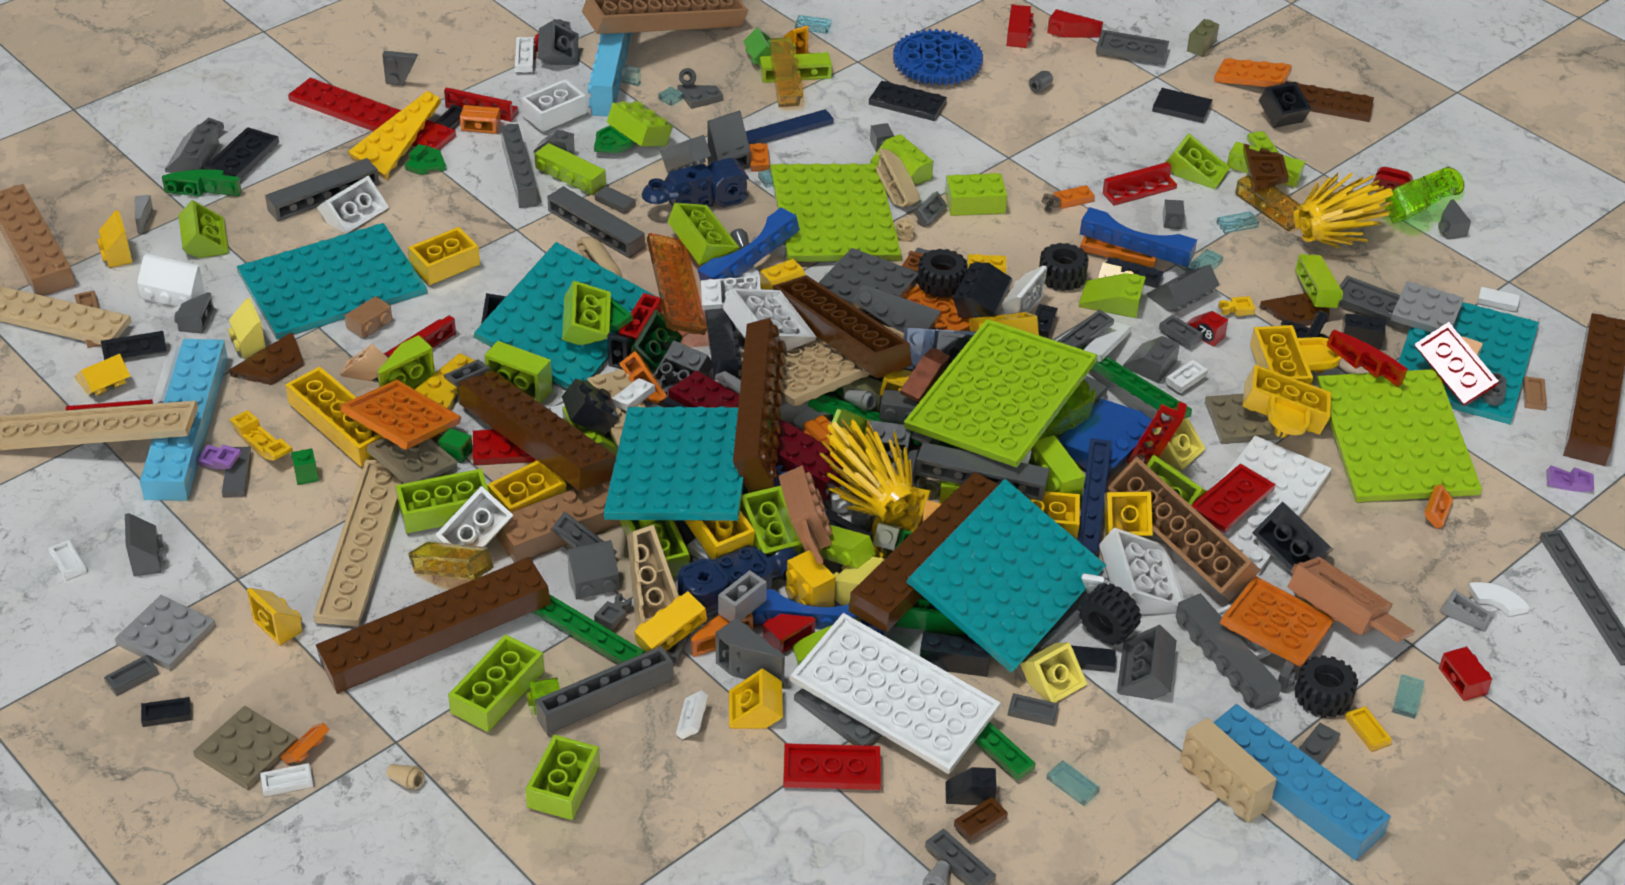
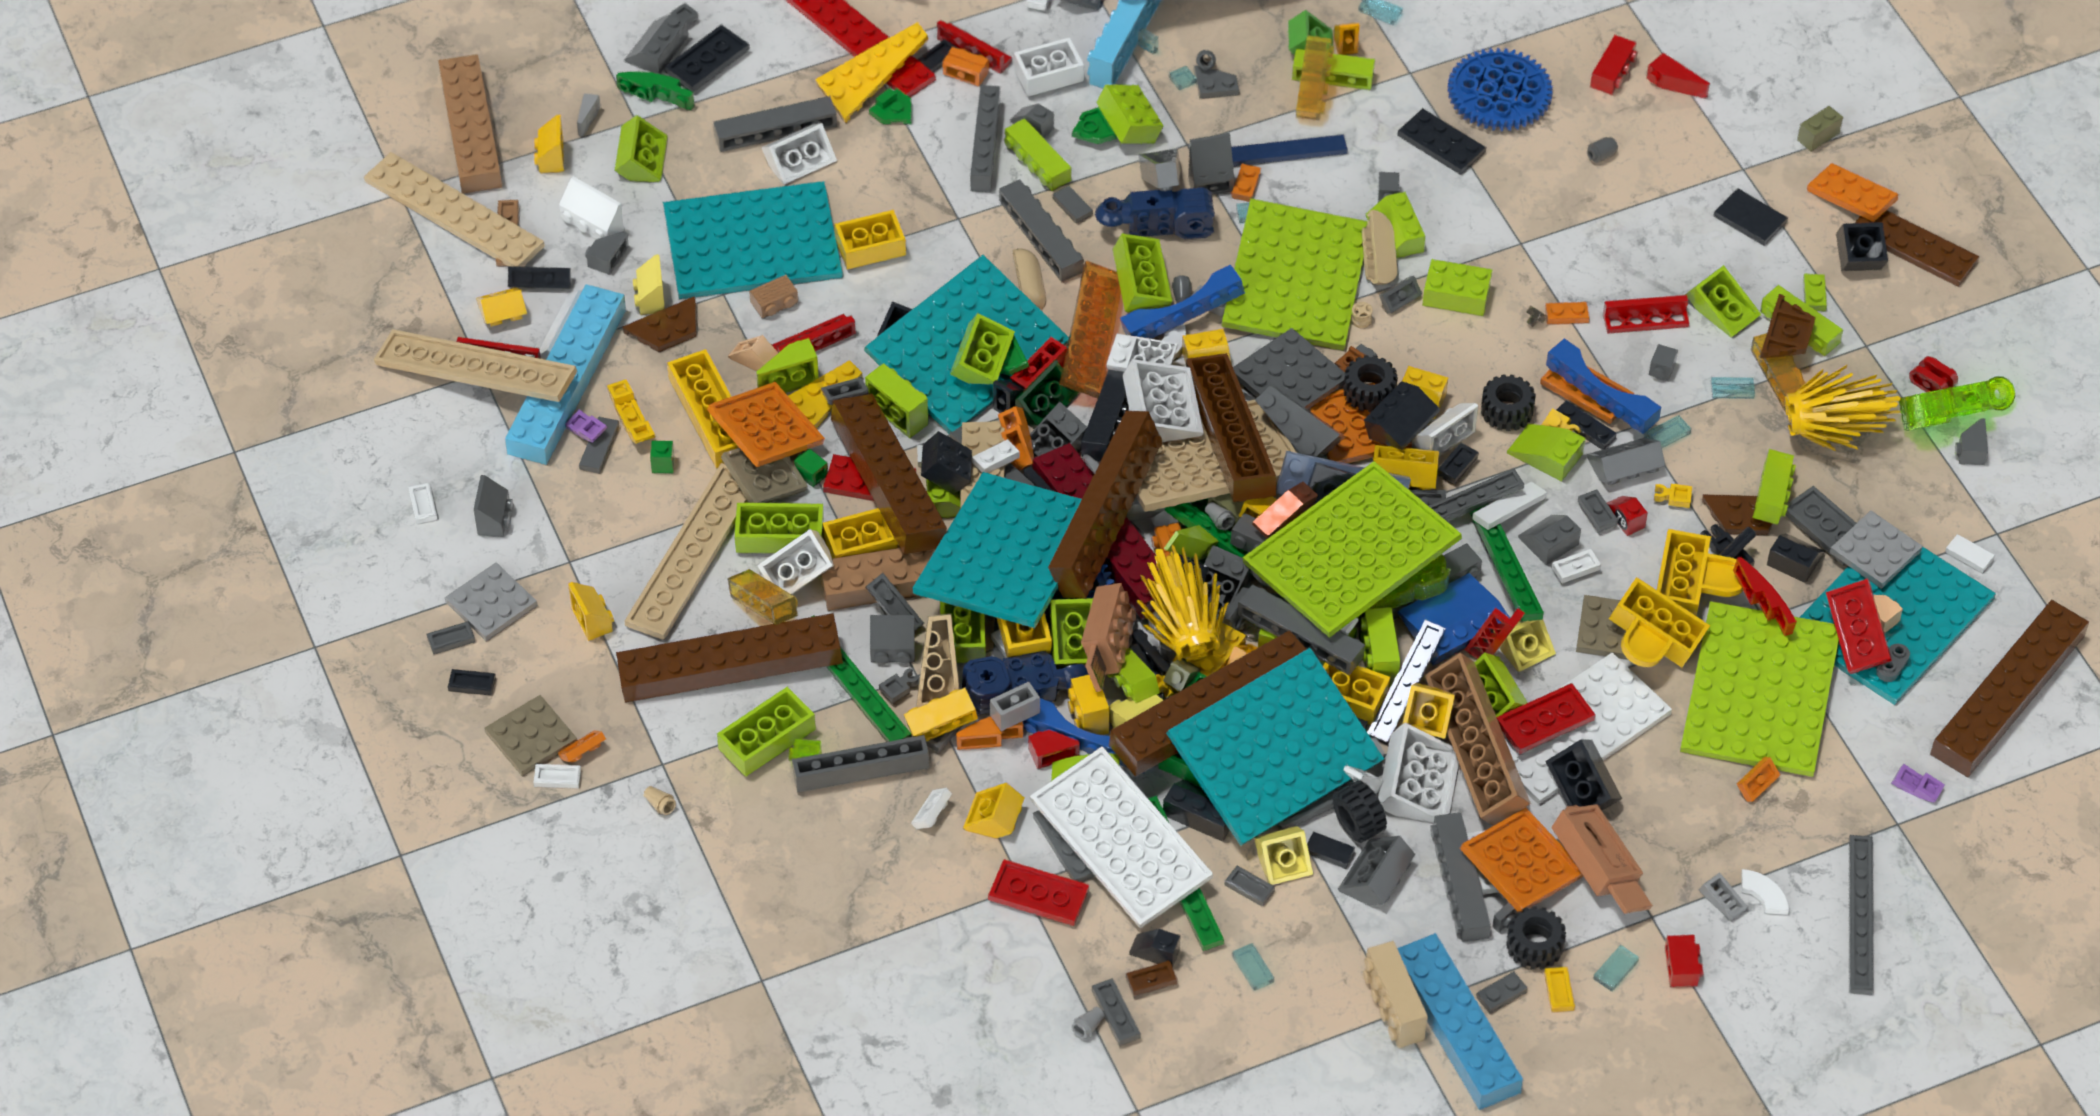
camera: 20 degrees right, 10 degrees up
lime brick [525,735,600,820] -> none
dark grey slope [716,618,785,688] -> none
dark grey plate [1096,30,1169,65] -> none
medium nougat tile [1523,376,1547,411] -> none

